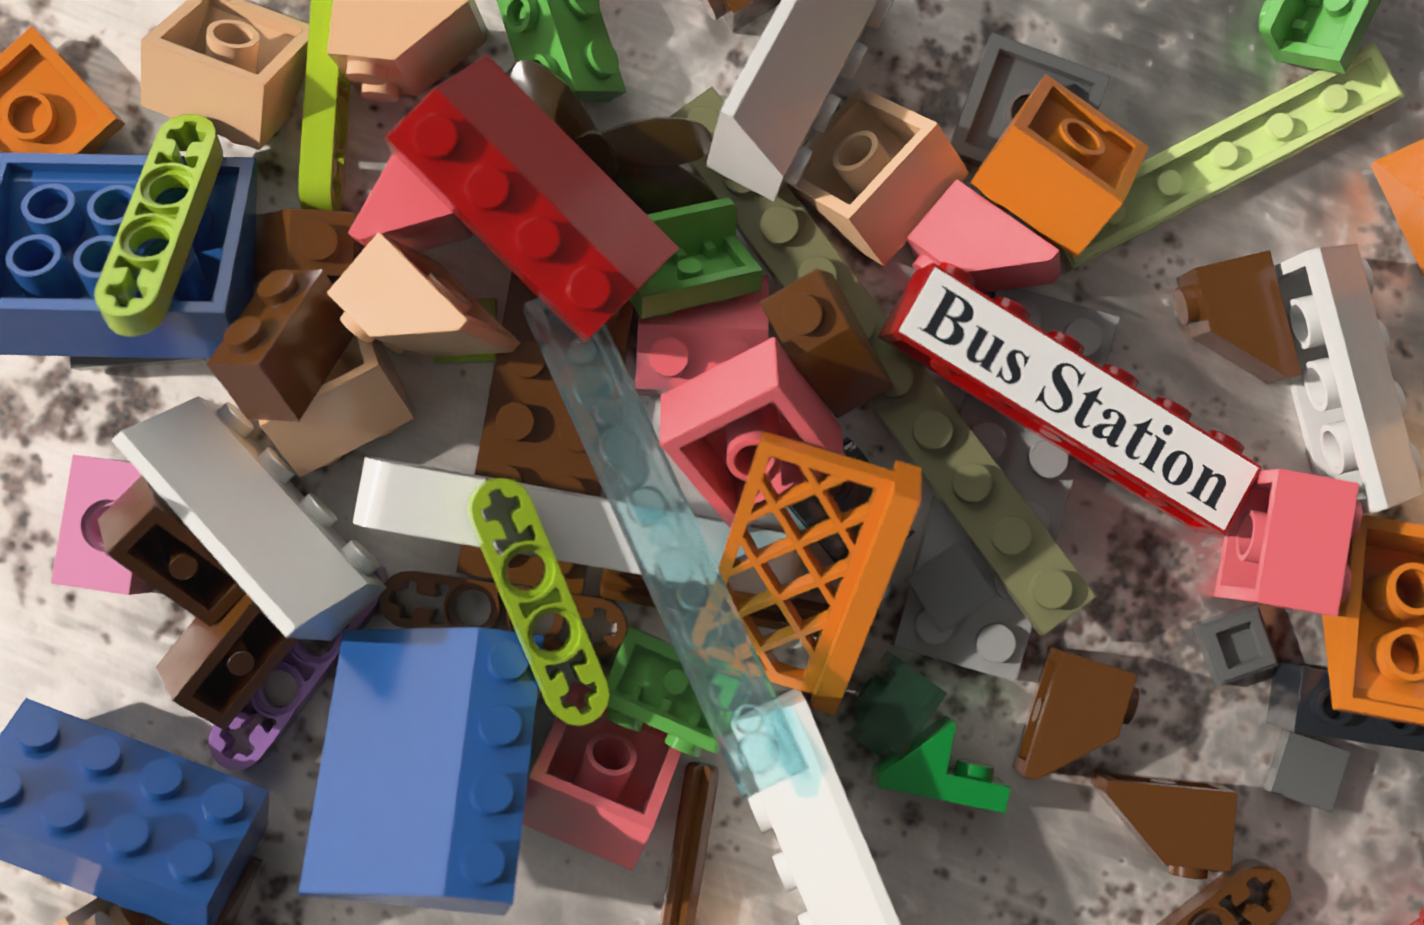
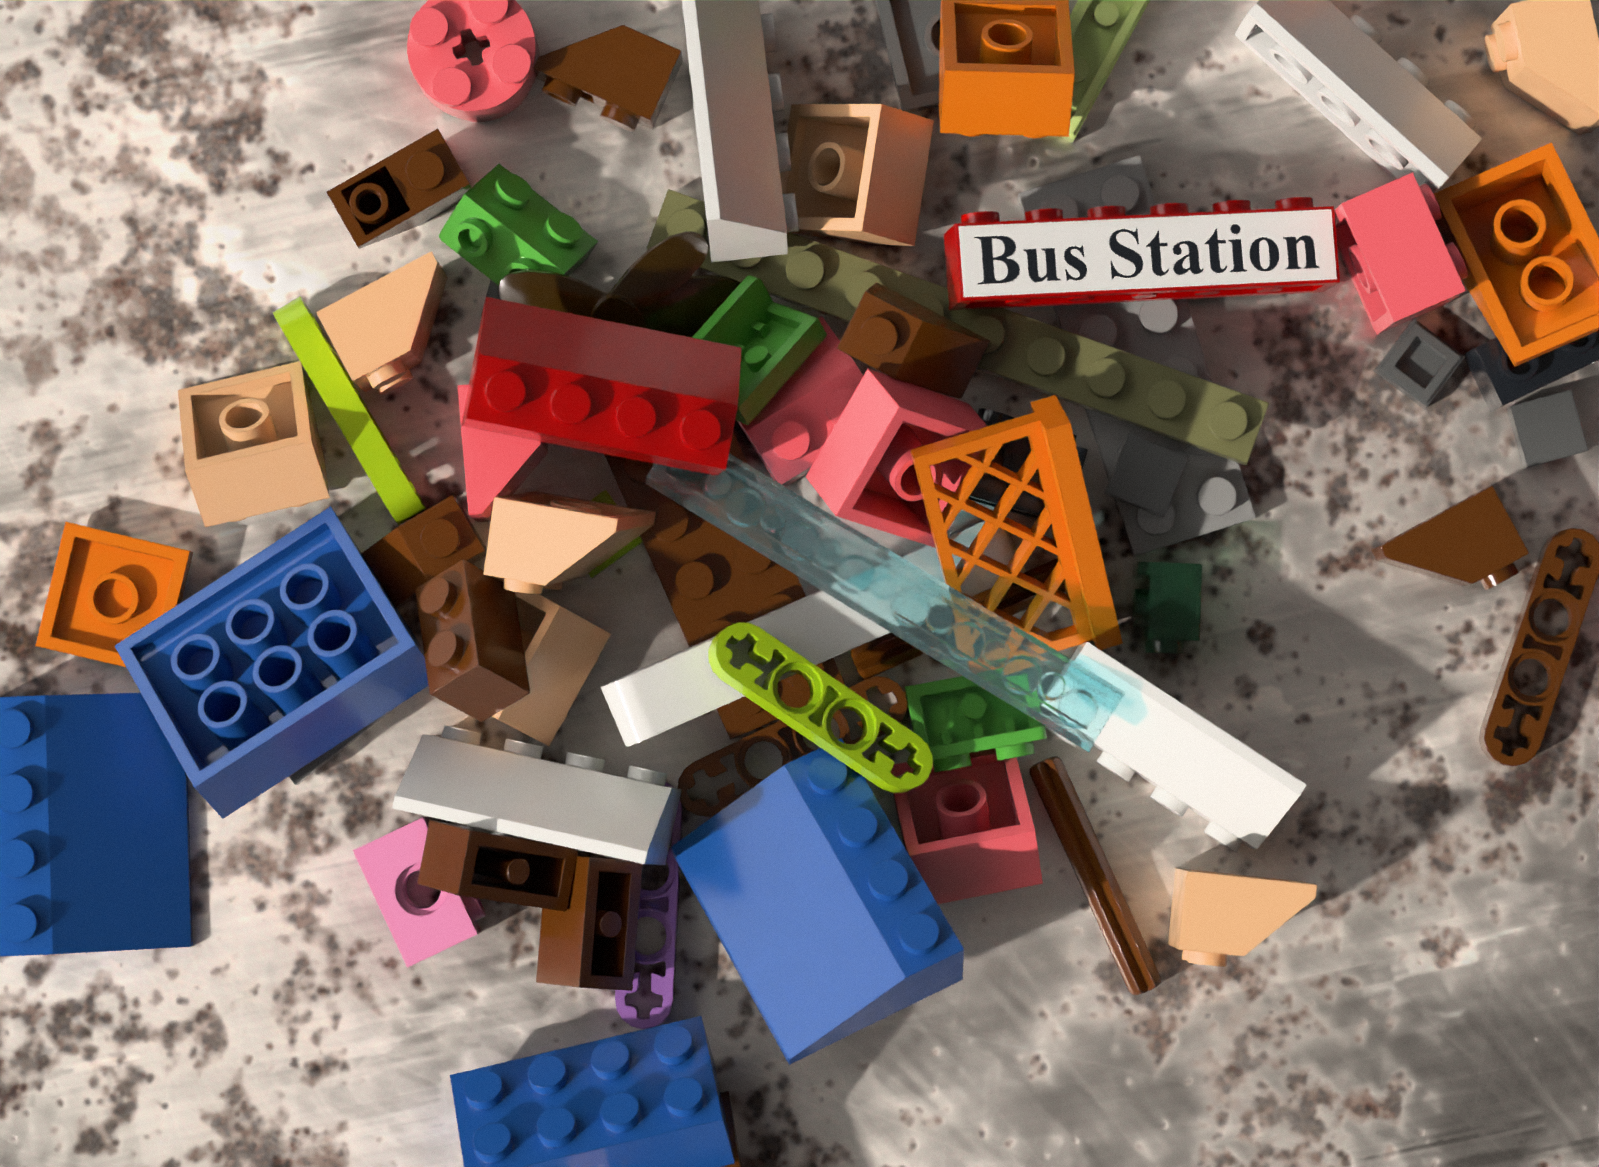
camera: 30 degrees left, 0 degrees up
lime beam [94,114,223,337] -> none
green slope [870,716,1011,813] -> none
coral slope [907,179,1061,293] -> none
reddish brown slope [1012,646,1139,780] -> none
reddish brown slope [1174,250,1302,384] -> none

